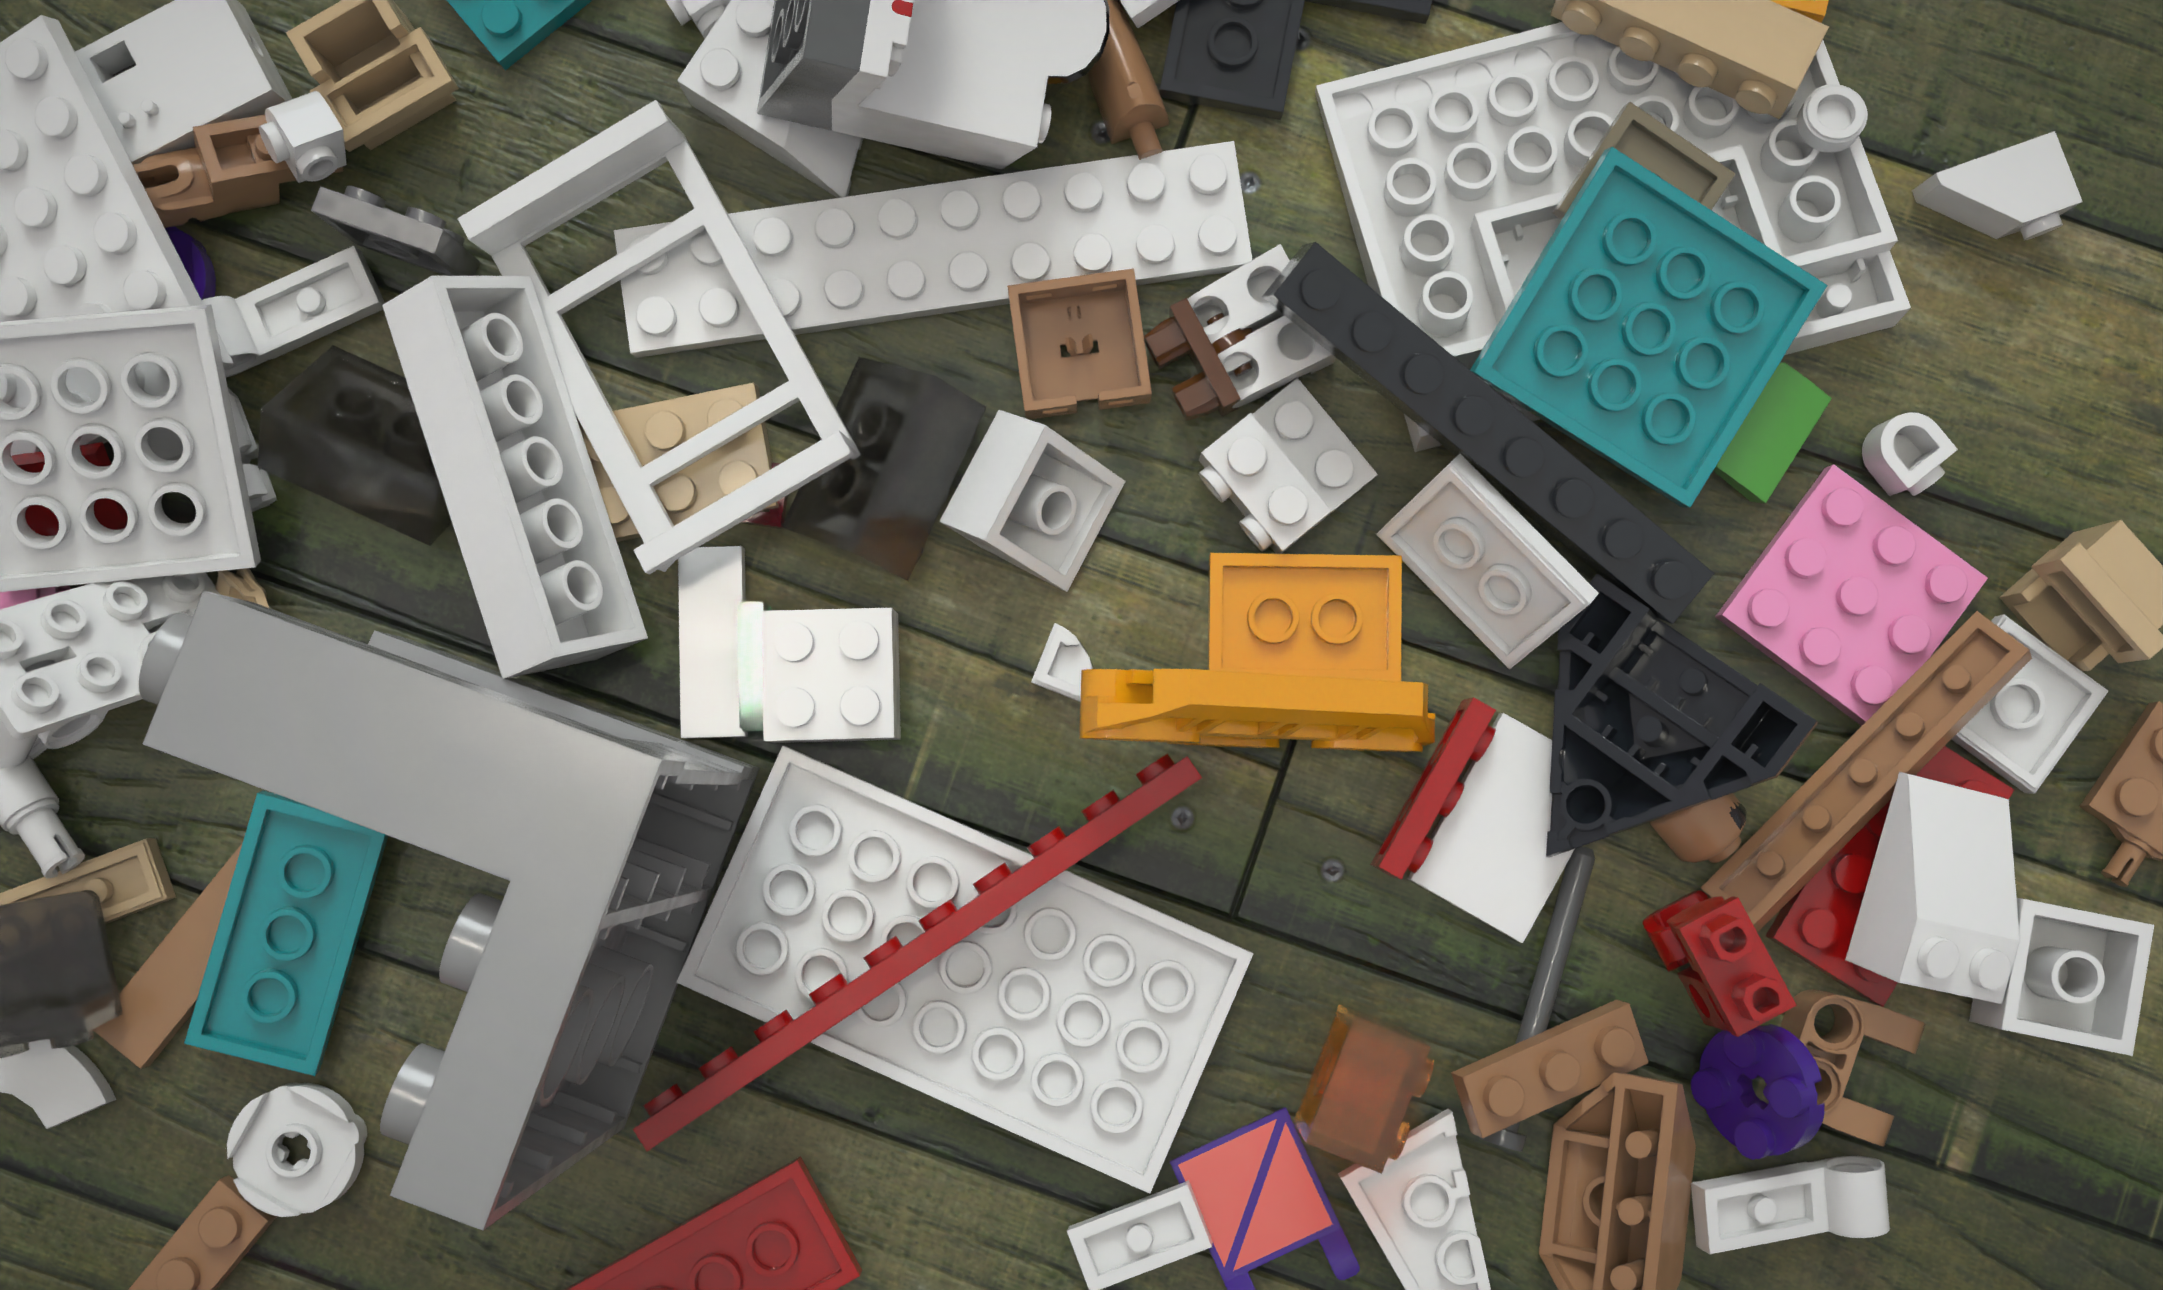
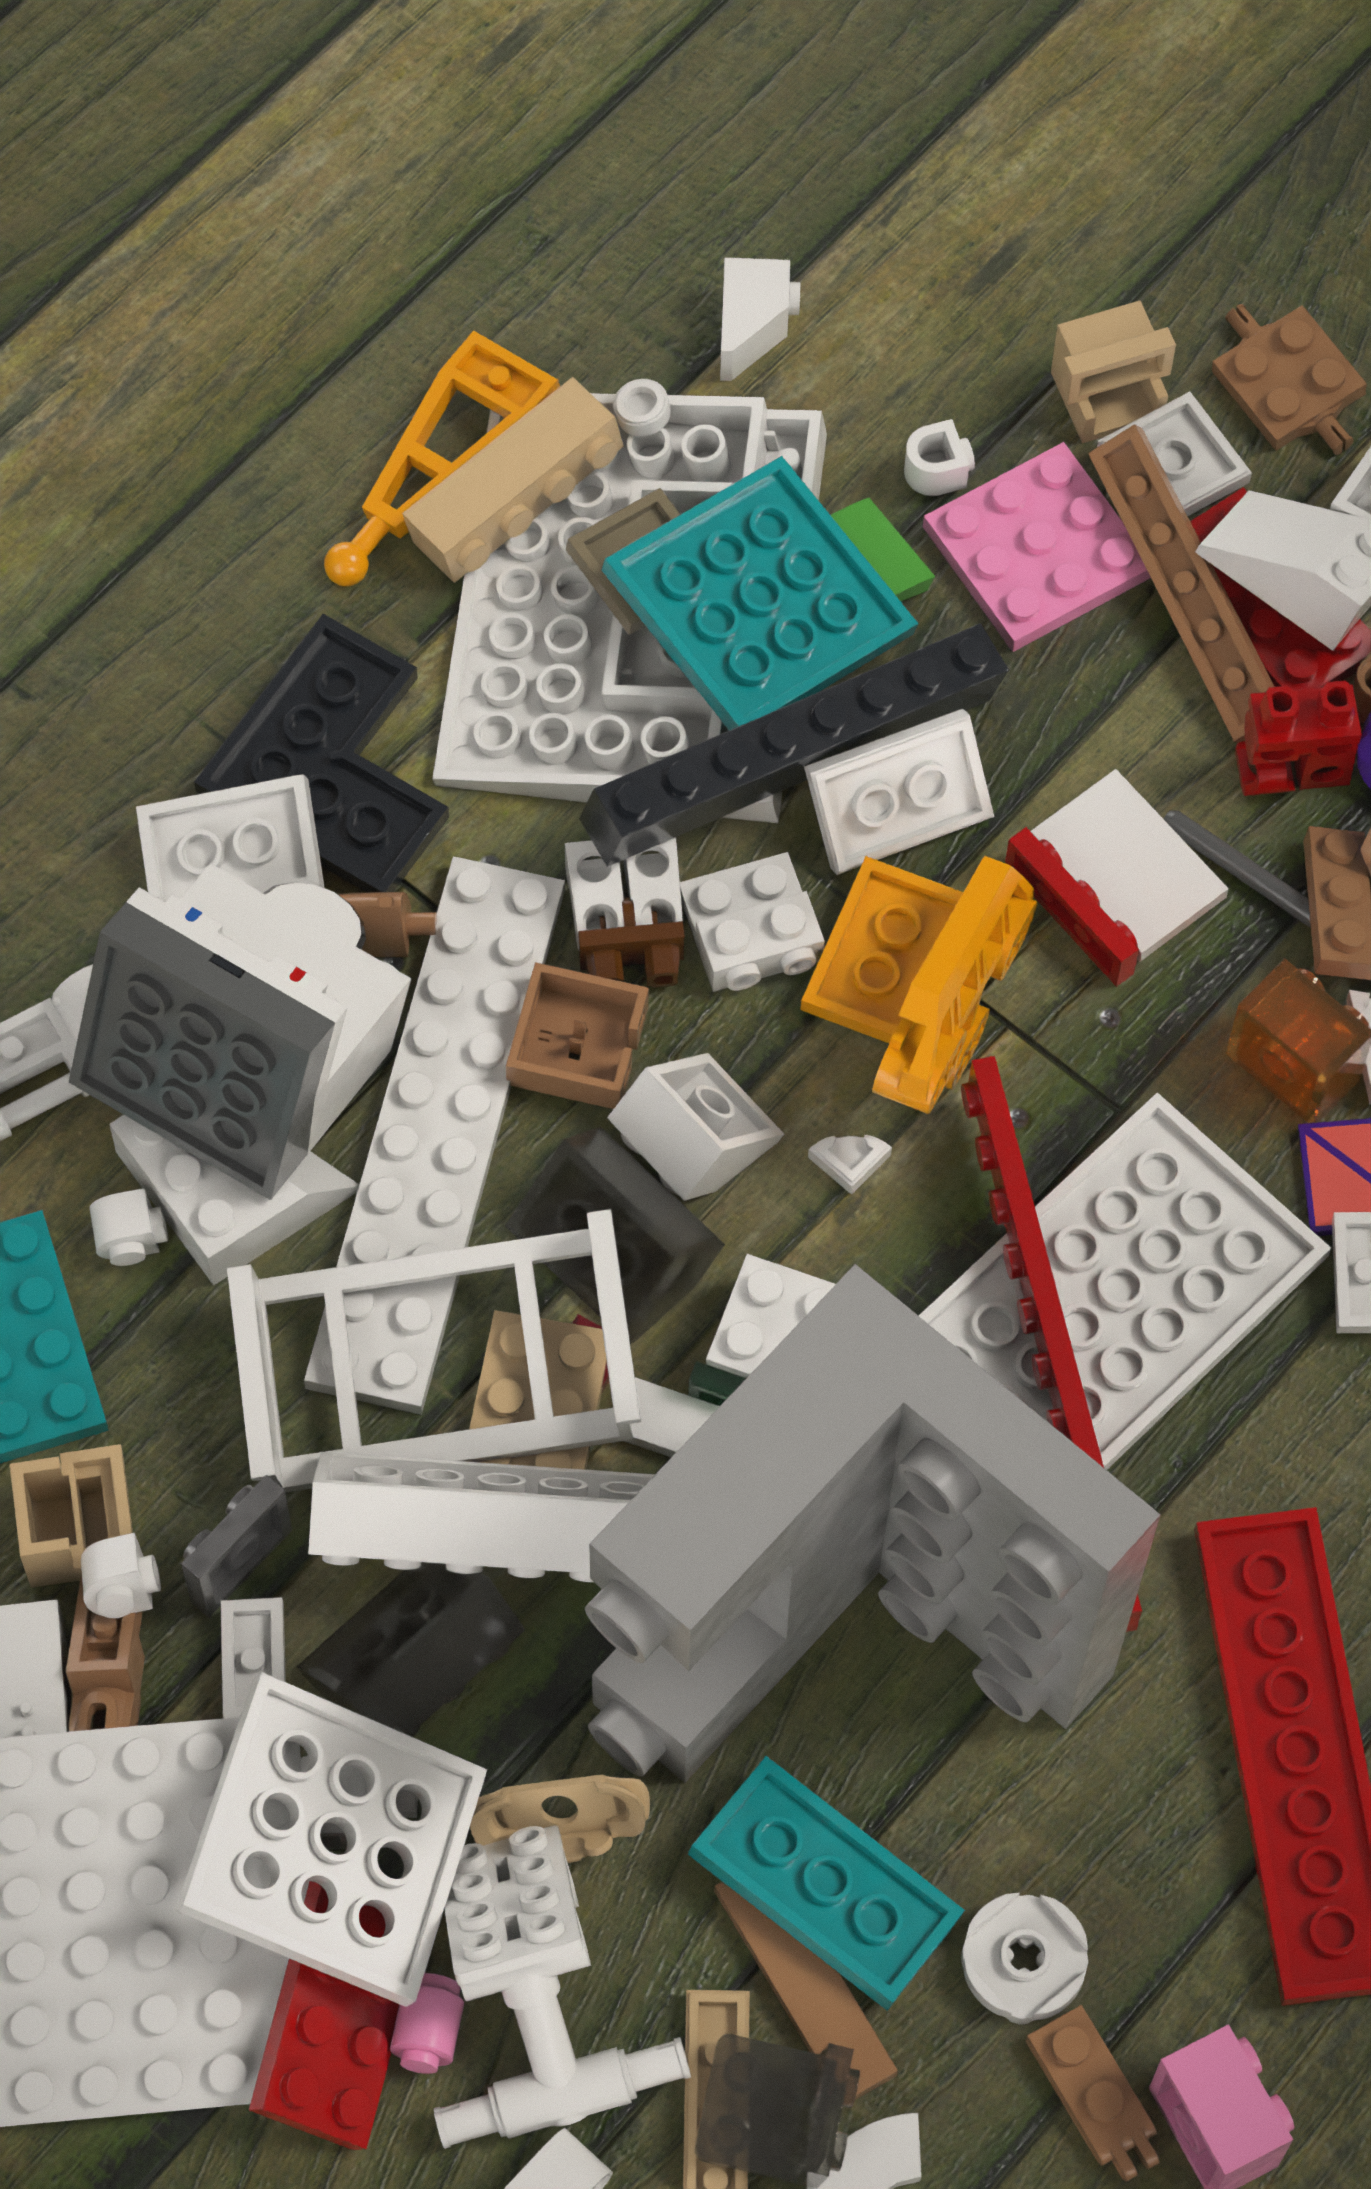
camera: 70 degrees left, 20 degrees down
black wedge [1546,574,1818,858] -> none
medium nougat head [1649,793,1747,863] -> none

